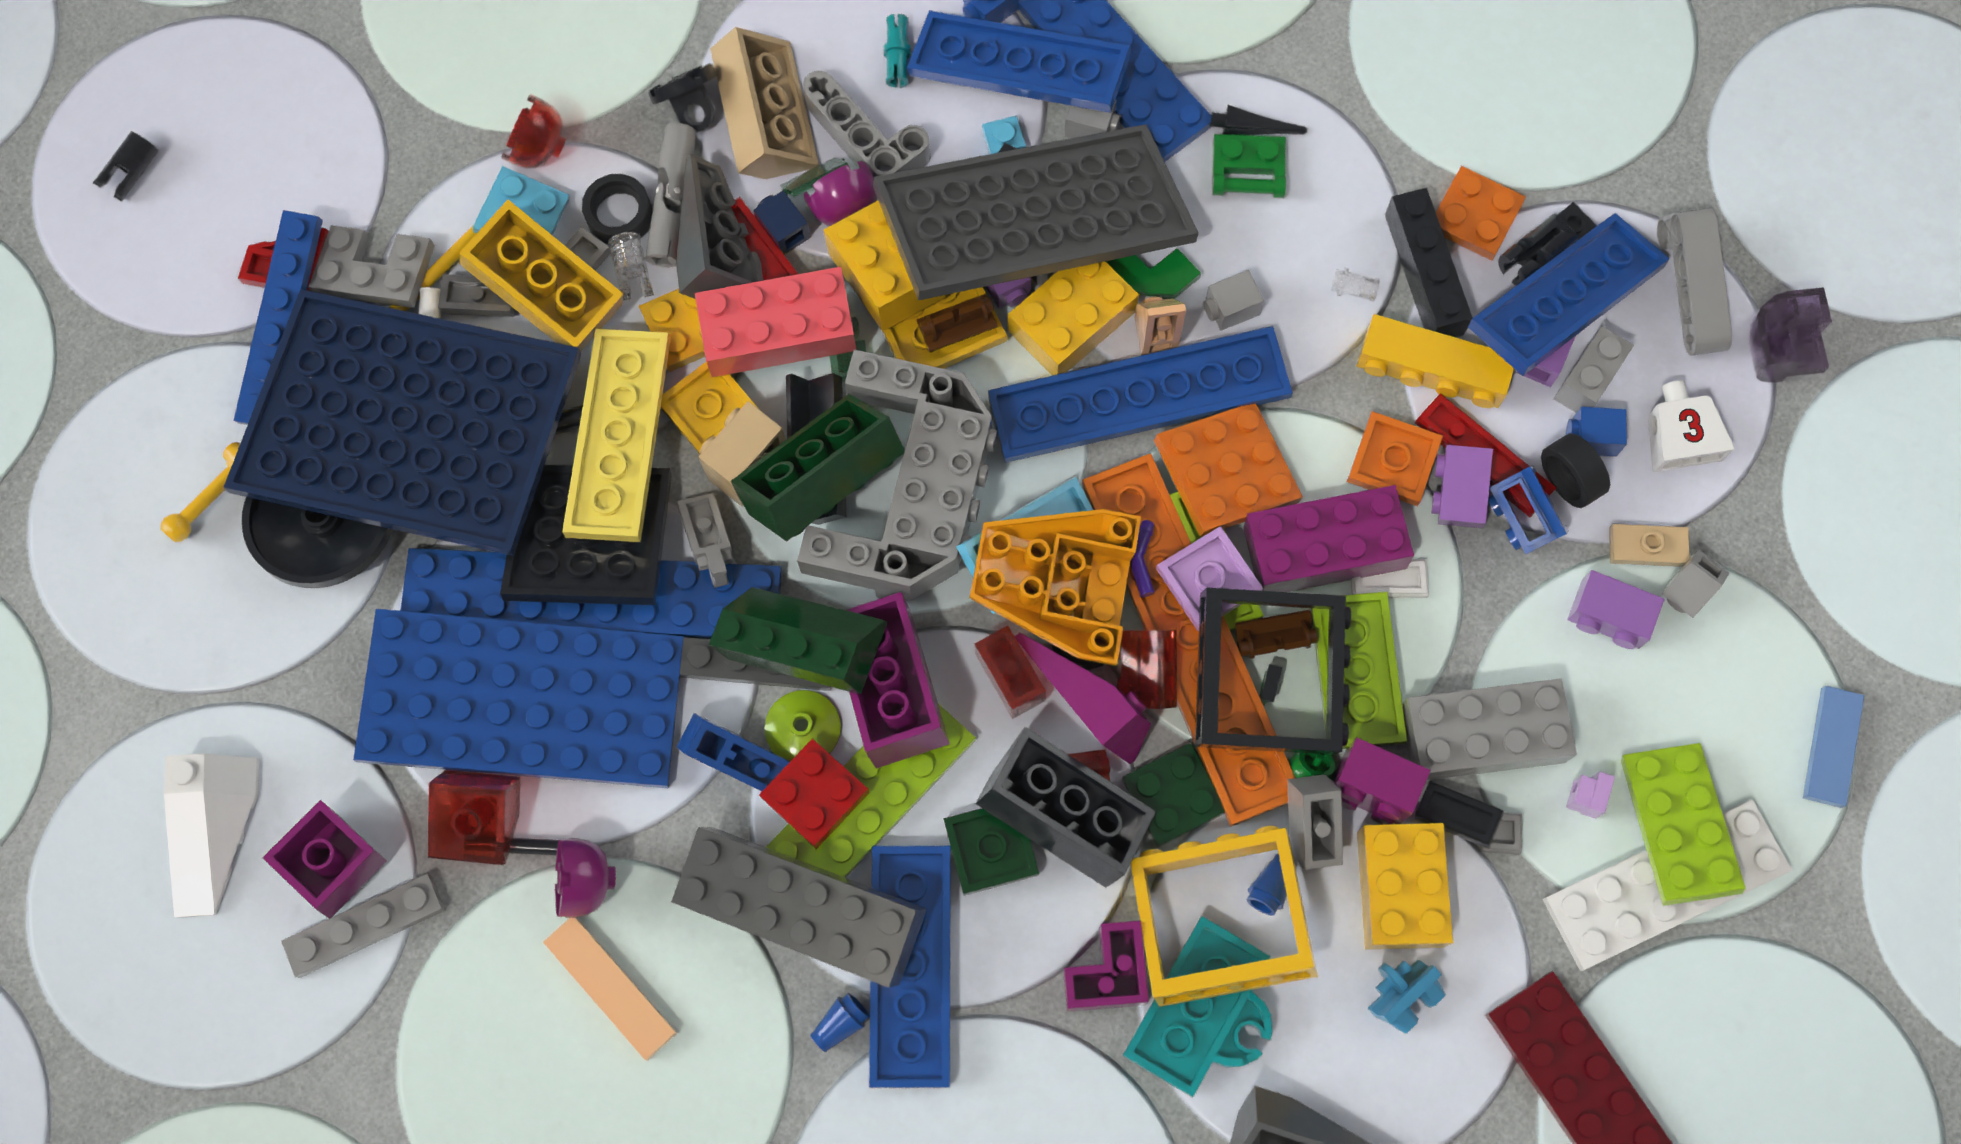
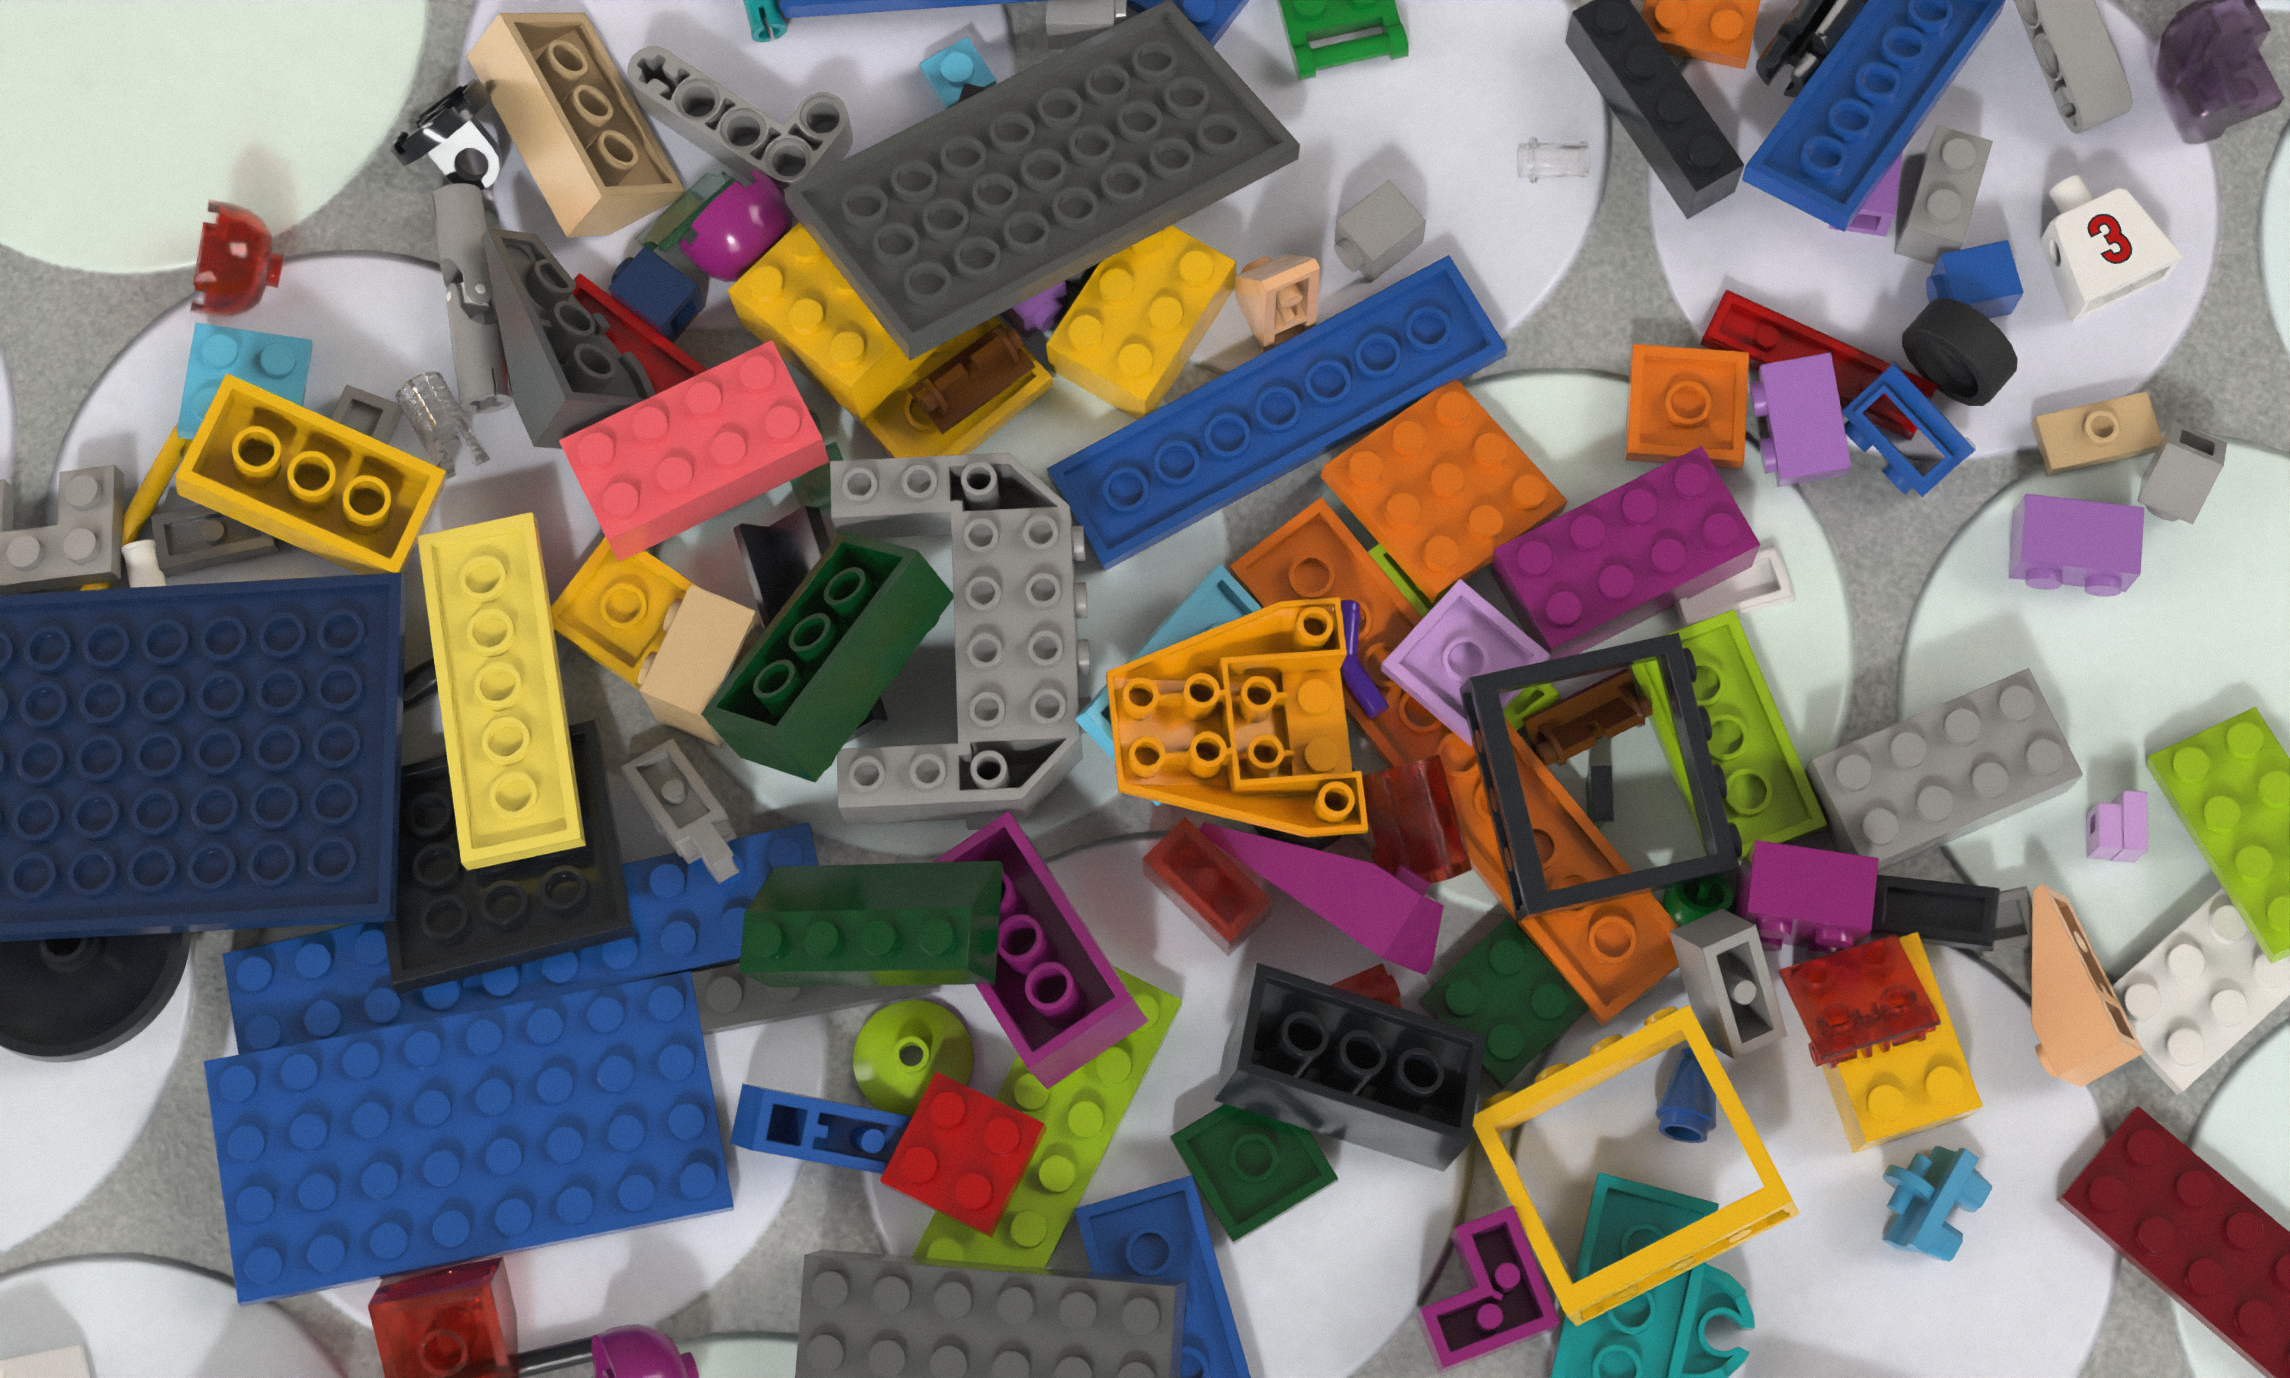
camera: 15 degrees left, 0 degrees up
black tyre [582,174,653,246] -> none
yellow plate [639,289,705,372] -> none
green tile [1105,248,1201,299] -> none
yellow brick [1356,314,1514,408] -> none
none -> clear red hinge [1779,934,1941,1069]
none -> light nougat slope [2031,884,2144,1087]

